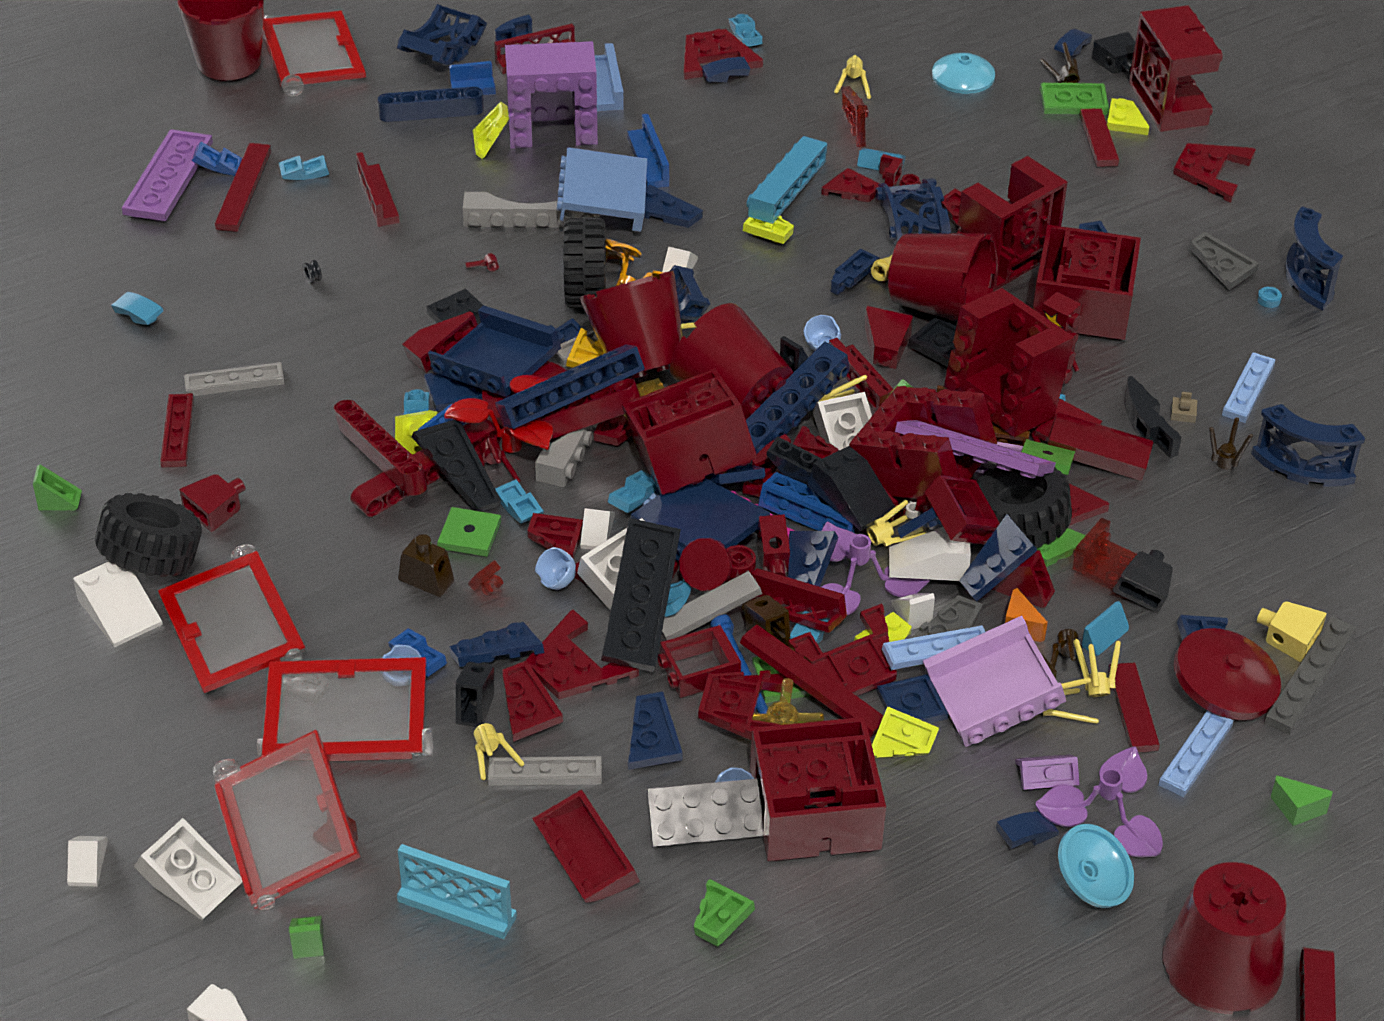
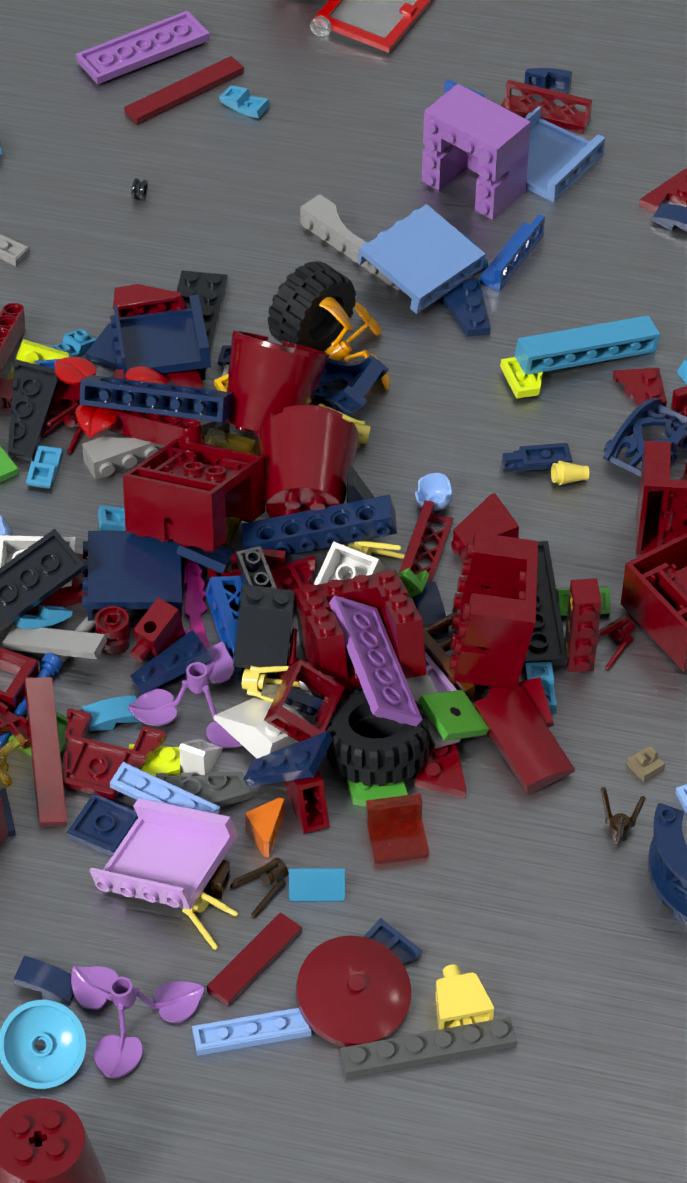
camera: 45 degrees right, 5 degrees up
blue slope [192,142,242,176] -> none
dark red fence [356,152,400,227] -> none
dark blue beam [377,86,484,122] -> none
dark blue fence [397,4,487,65] -> none
dark red hand [465,253,499,272] -> none
neon yellow wing [473,102,509,159] -> none
dark red wing [527,513,583,559] -> none
white slope [580,508,615,550] -> none
white slope [662,247,698,272] -> none
dark red tile [679,538,732,591] -> none
dark red fence [742,568,847,633] -> none
dark brown torso [742,595,791,646] -> none
neon yellow wing [872,706,939,758] -> none
dark red cone [888,233,998,323] -> none
medium lavender panel [1015,754,1079,790] -> none
light yellow plant [1074,639,1121,697] -> none
black torso [1113,550,1173,613] -> none
black slope [1125,376,1182,458] -> none
bright green slope [1271,775,1333,826] -> none

